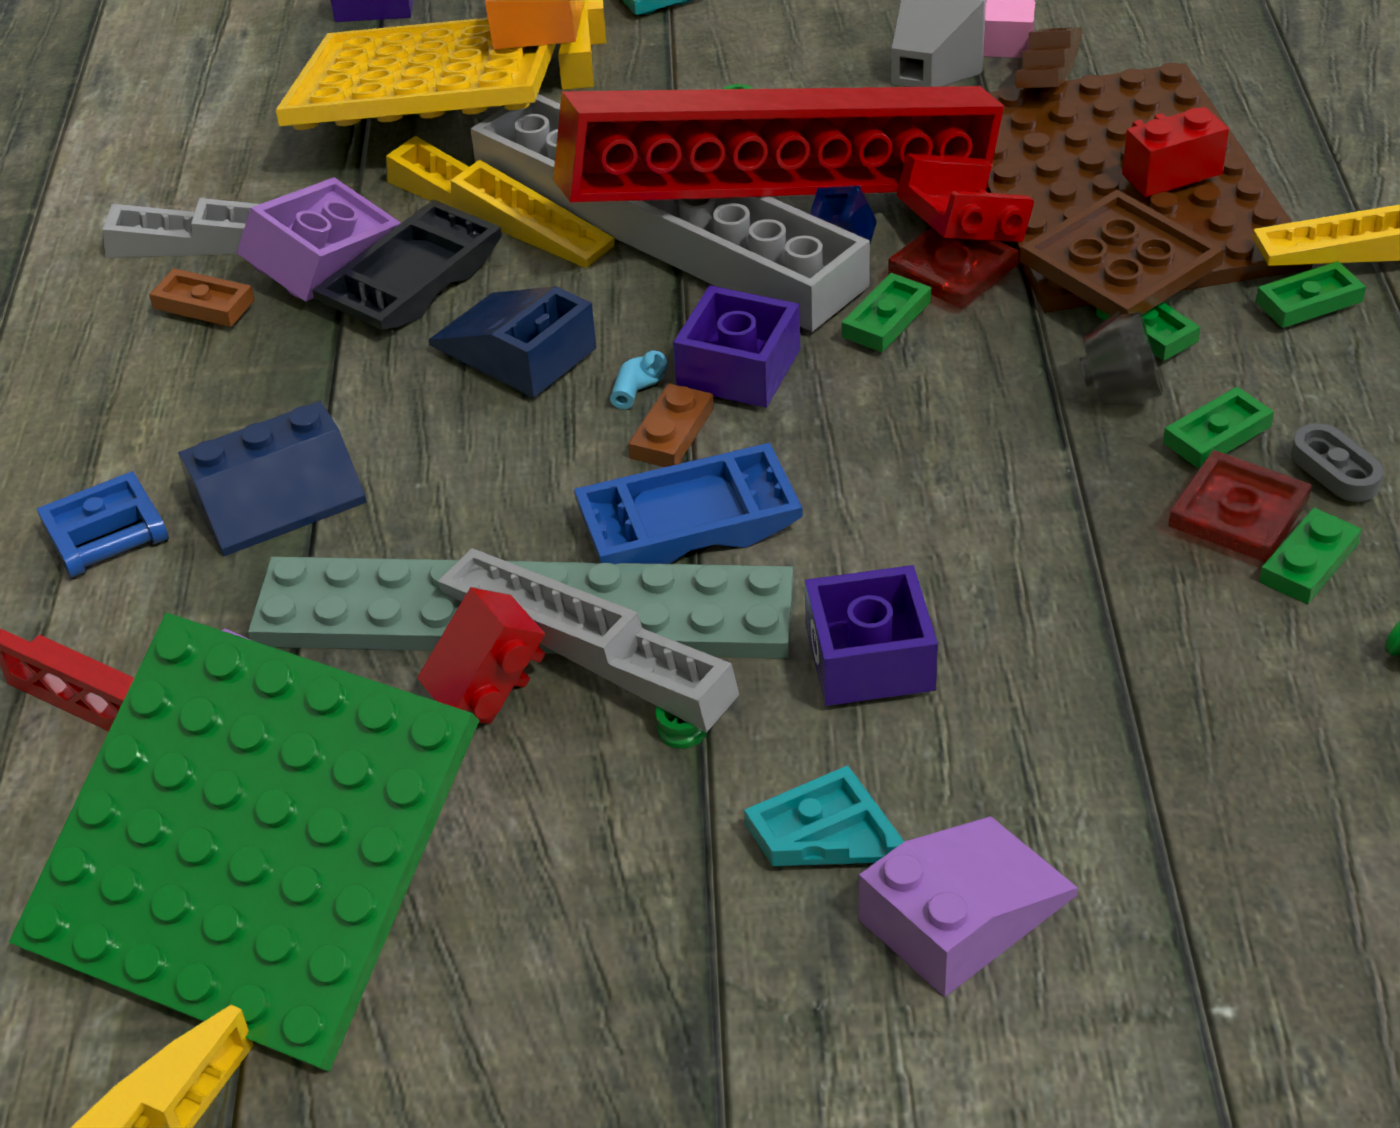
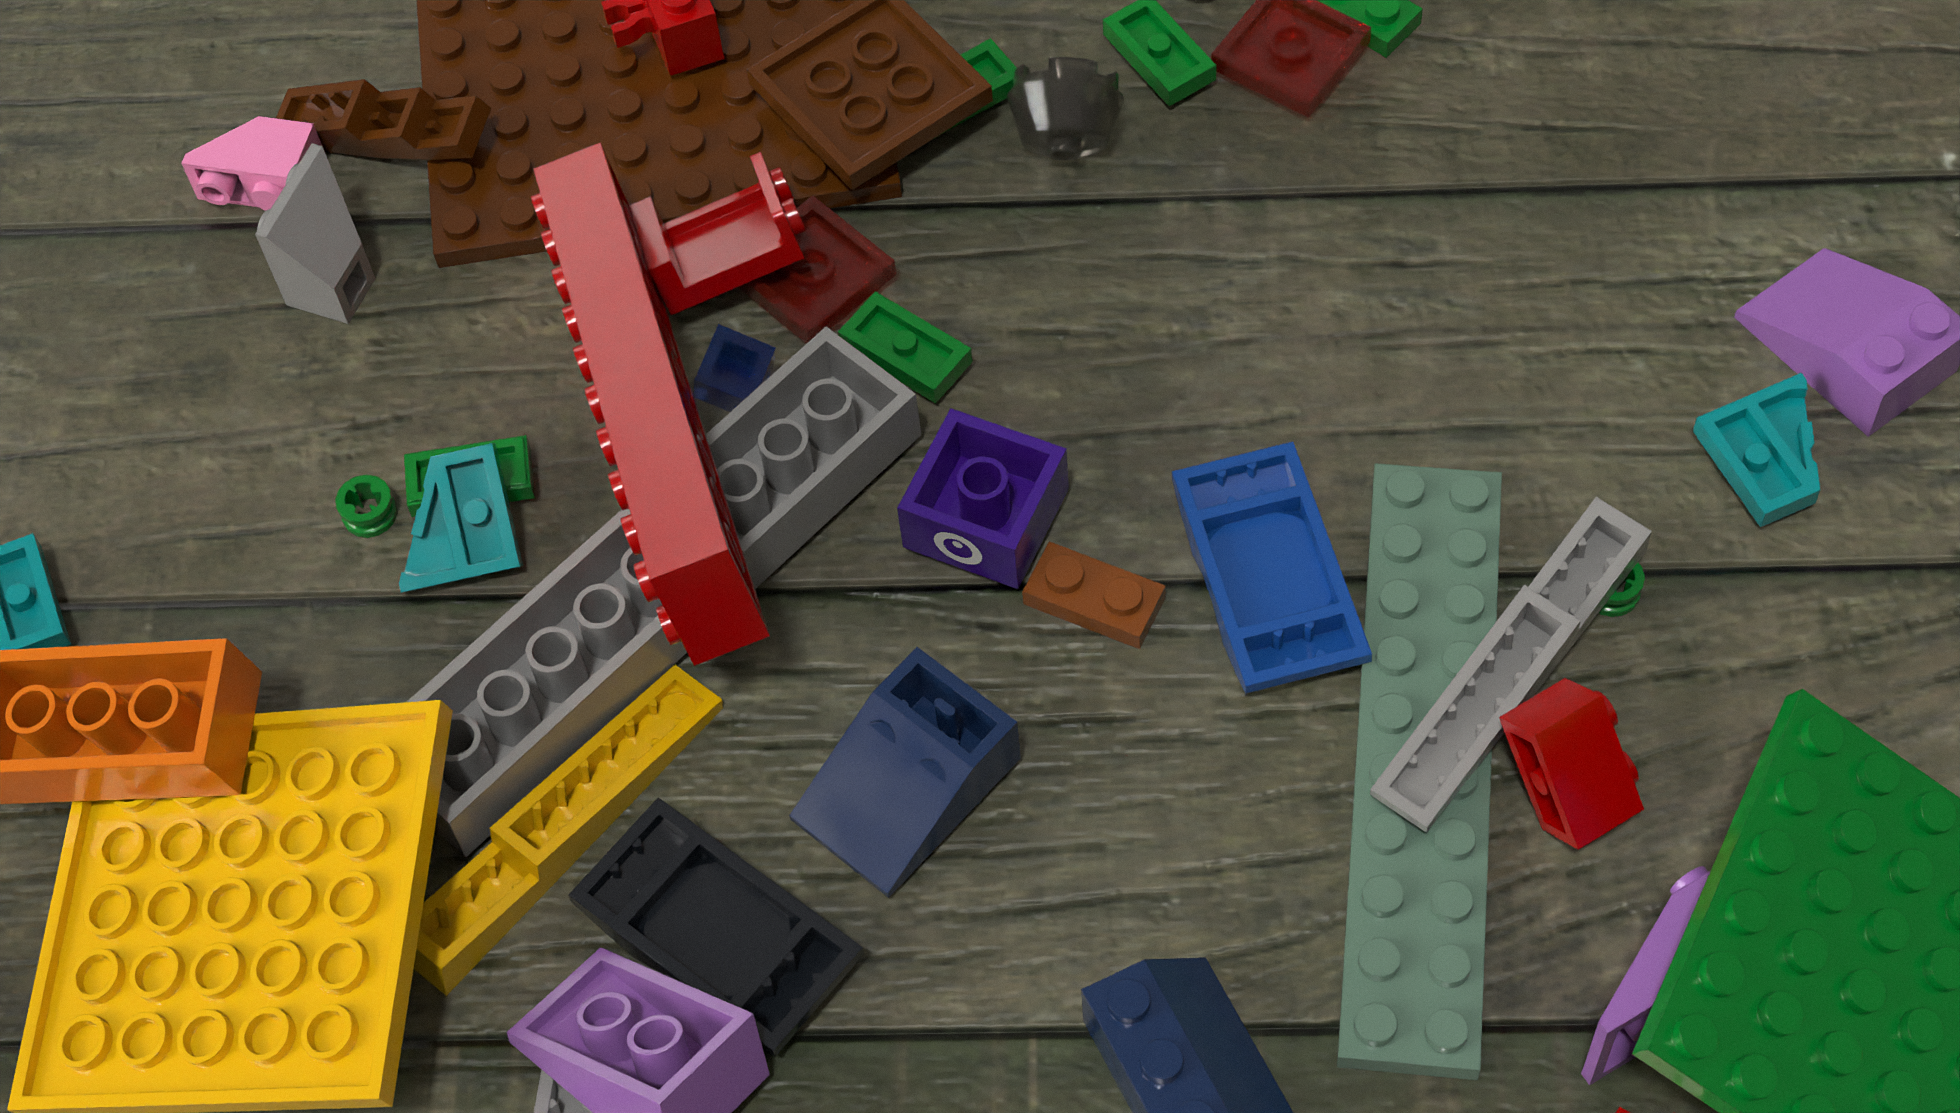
camera: 85 degrees left, 15 degrees up
medium azure arm [610,350,668,410] -> none
dark purple brick [804,565,938,706] -> none

